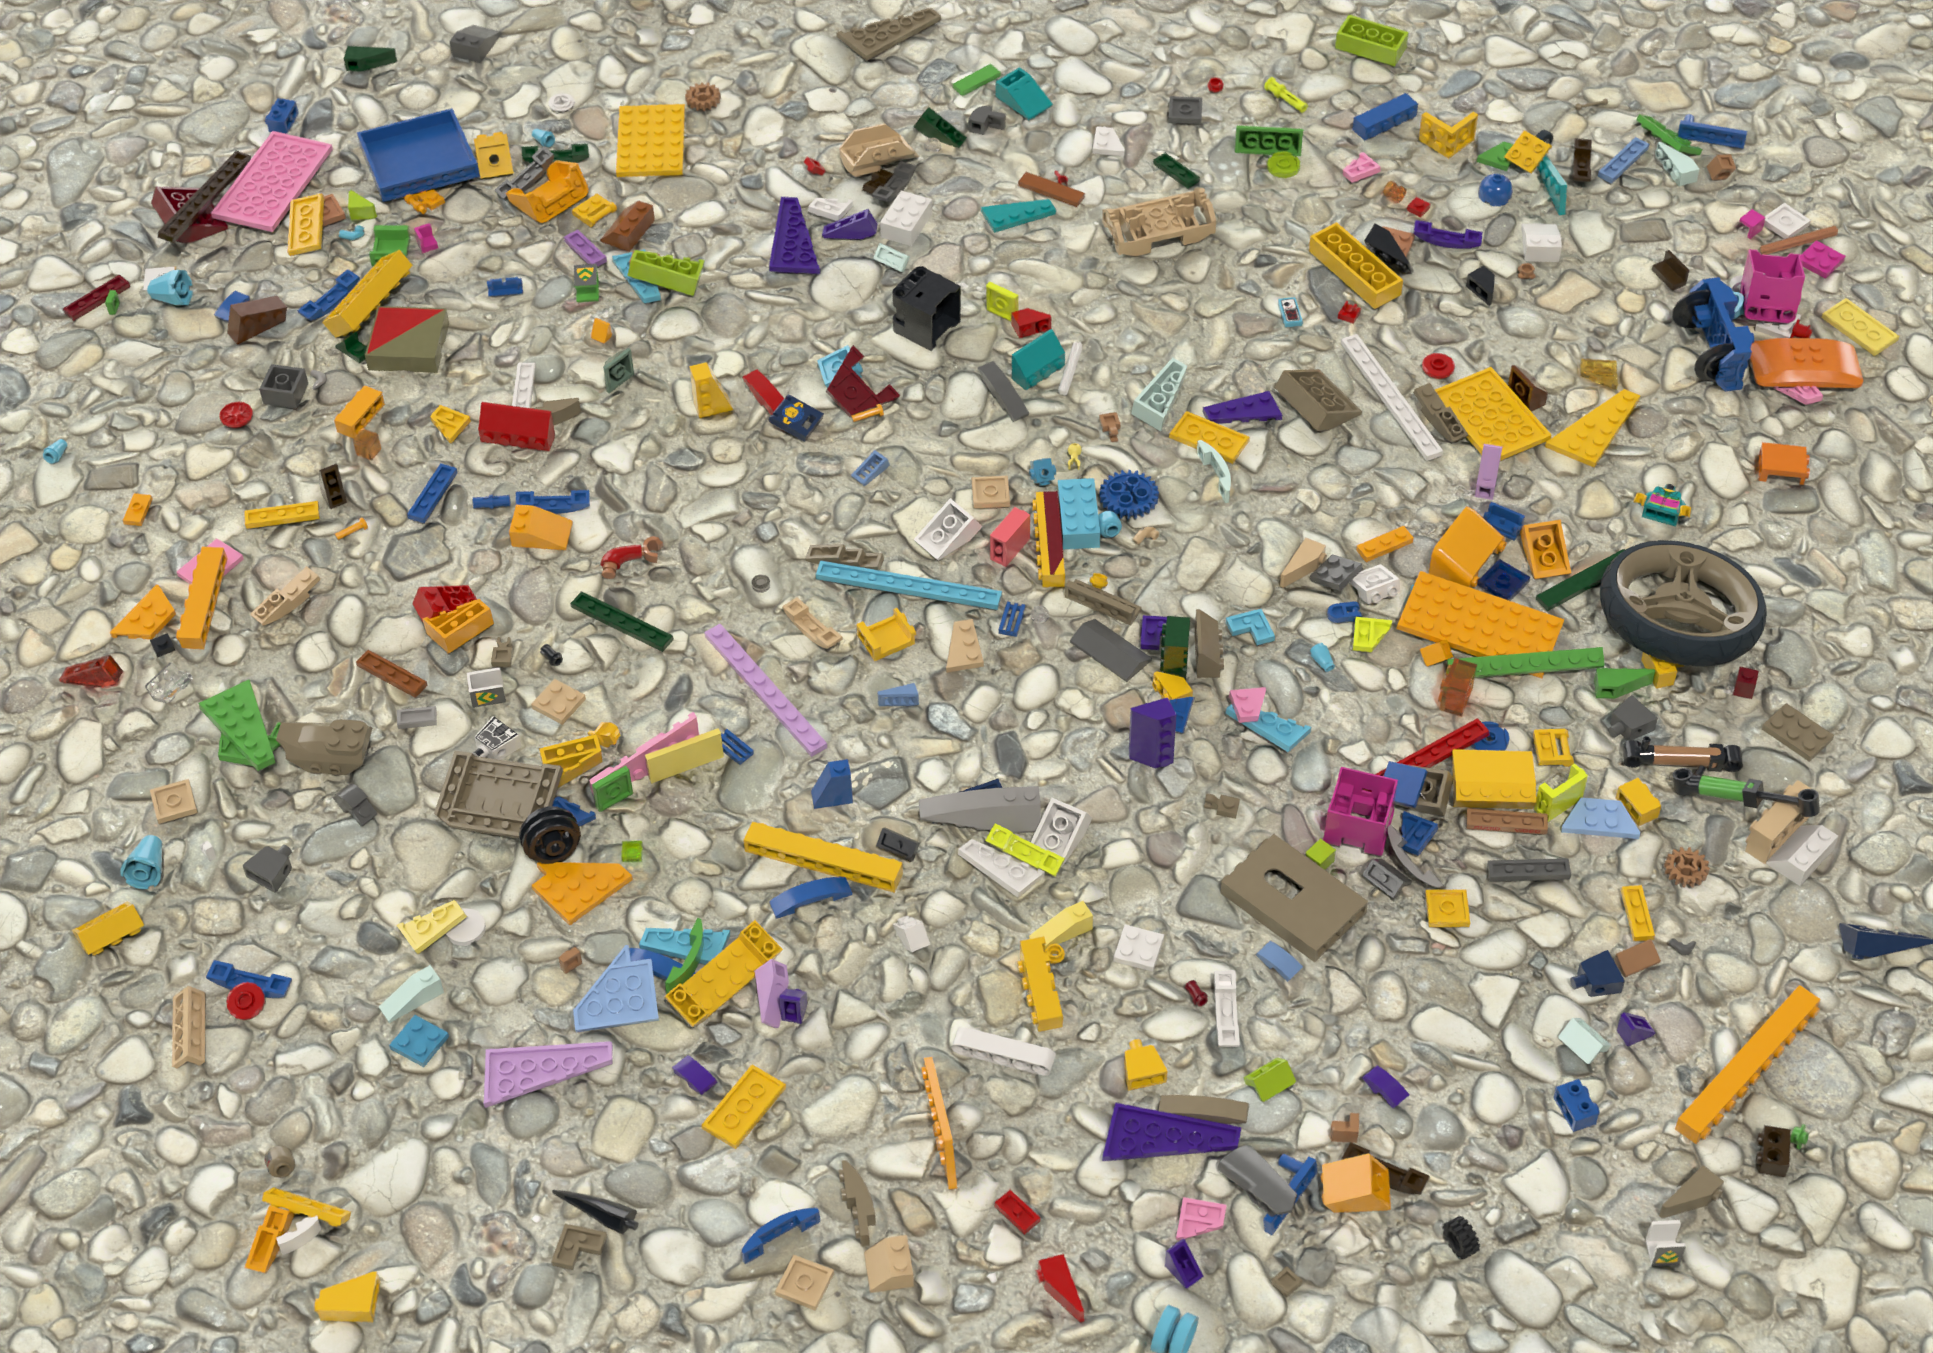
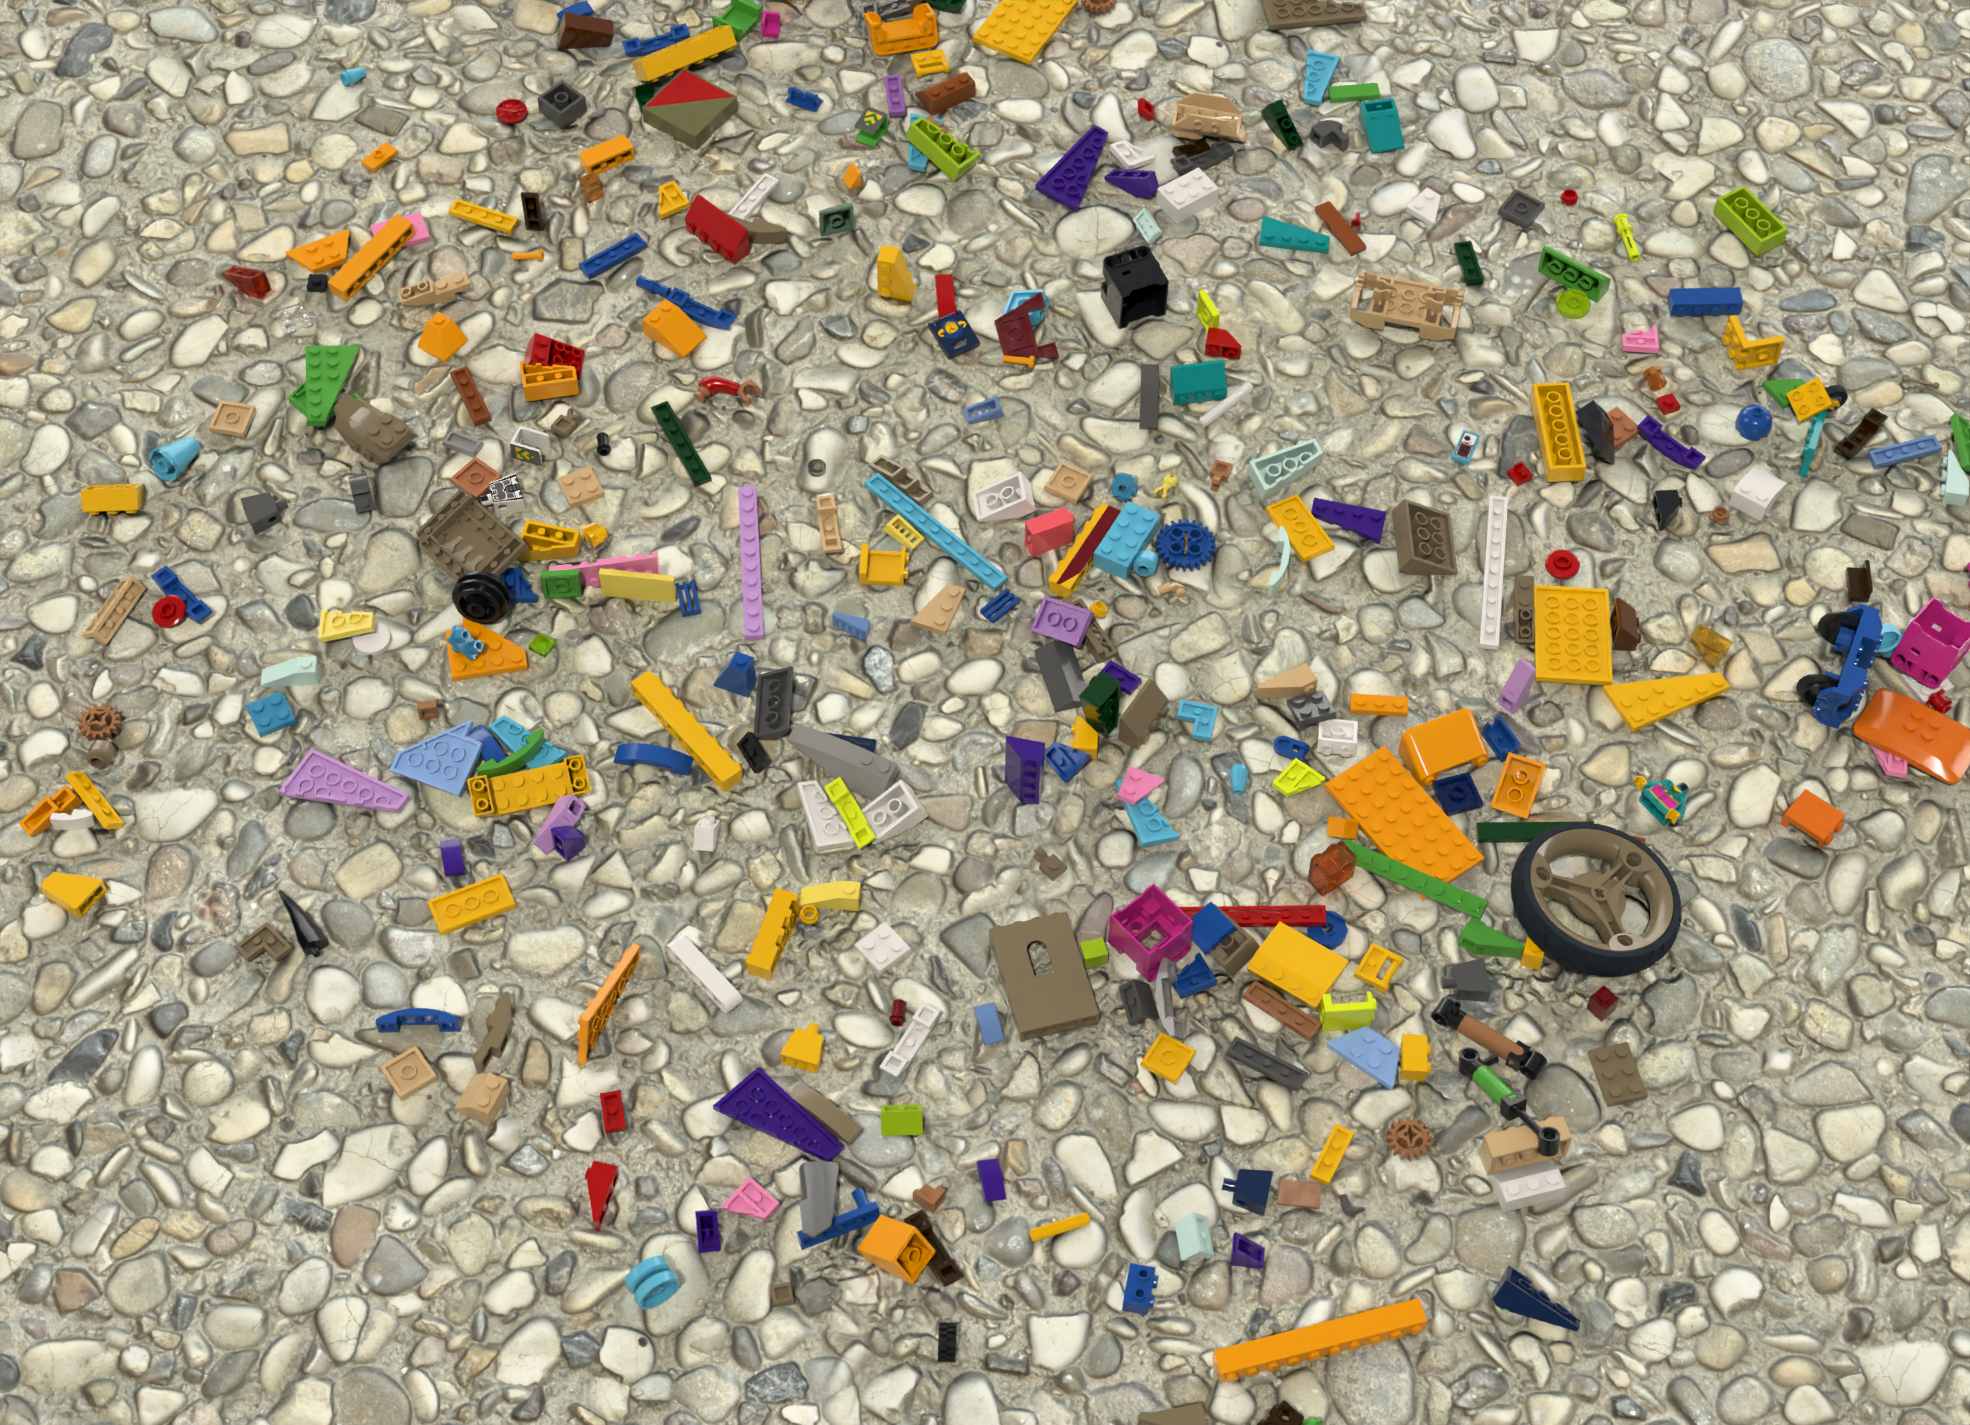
camera: 30 degrees right, 5 degrees up
none -> medium nougat gear [78,703,122,741]
none -> light orange slope [417,312,468,363]
none -> dark azure hips [447,625,484,661]
none -> nougat plate [450,457,502,501]
none -> clear plate [564,629,583,647]
none -> dark grey slope [754,666,793,741]
none -> light yellow slope [884,514,925,551]
none -> yellow axle [1029,1212,1090,1242]
none -> medium lavender plate [1031,596,1094,648]
none -> medium azure wing [1304,50,1339,106]

